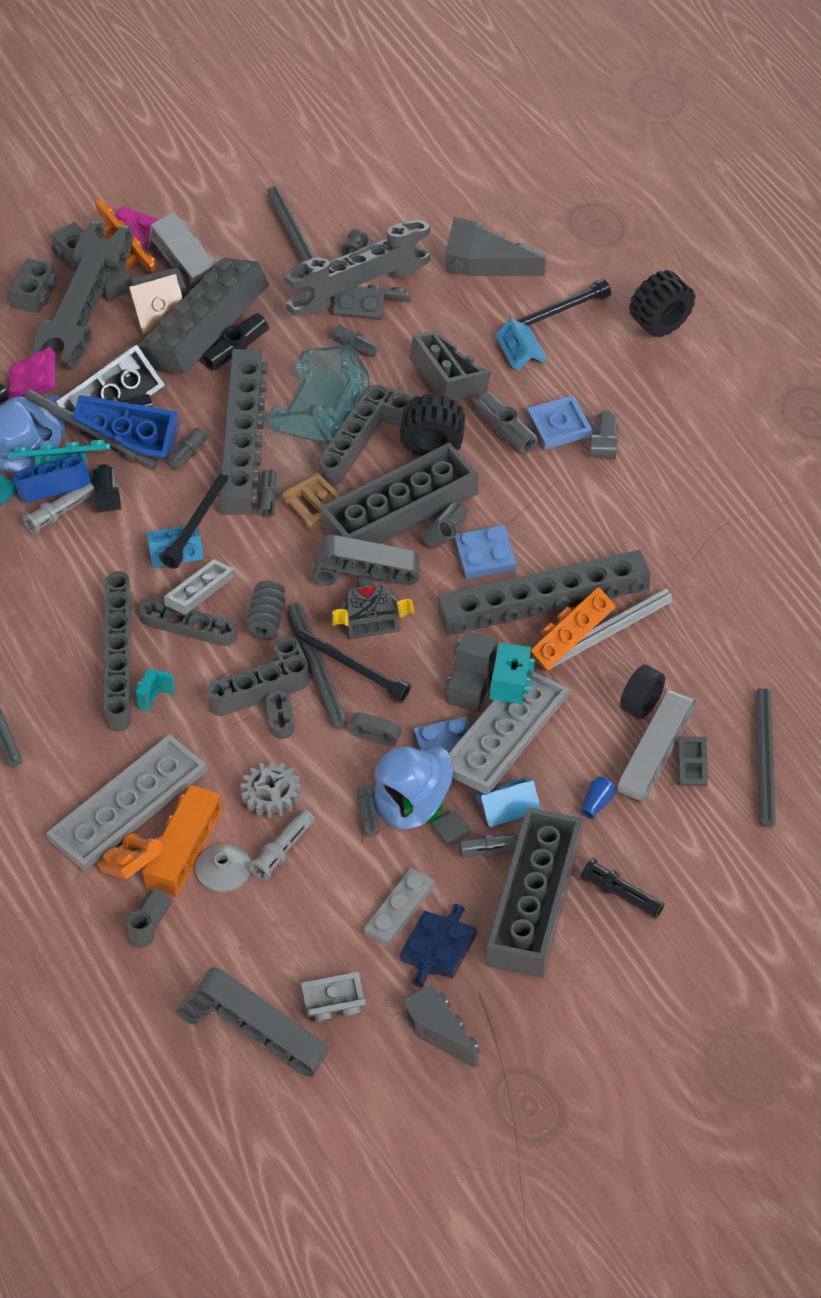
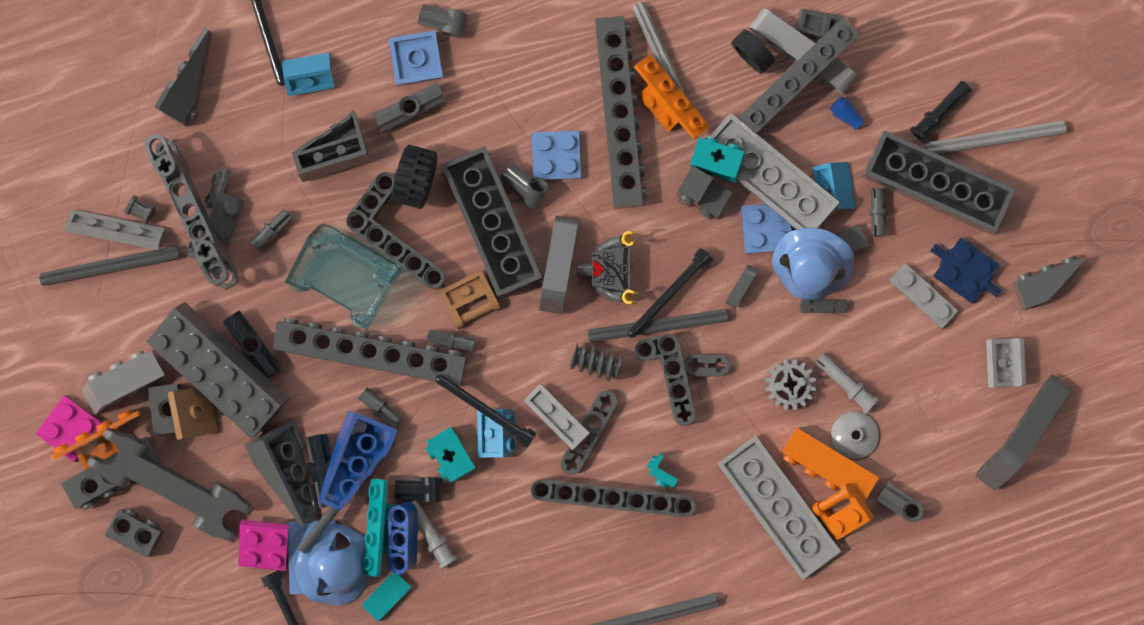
camera: 80 degrees left, 35 degrees up
none -> light grey plate [65,210,165,250]
none -> teal brick [425,427,476,483]
none -> dark grey brick [739,16,861,134]
none -> light grey axle [926,121,1067,154]

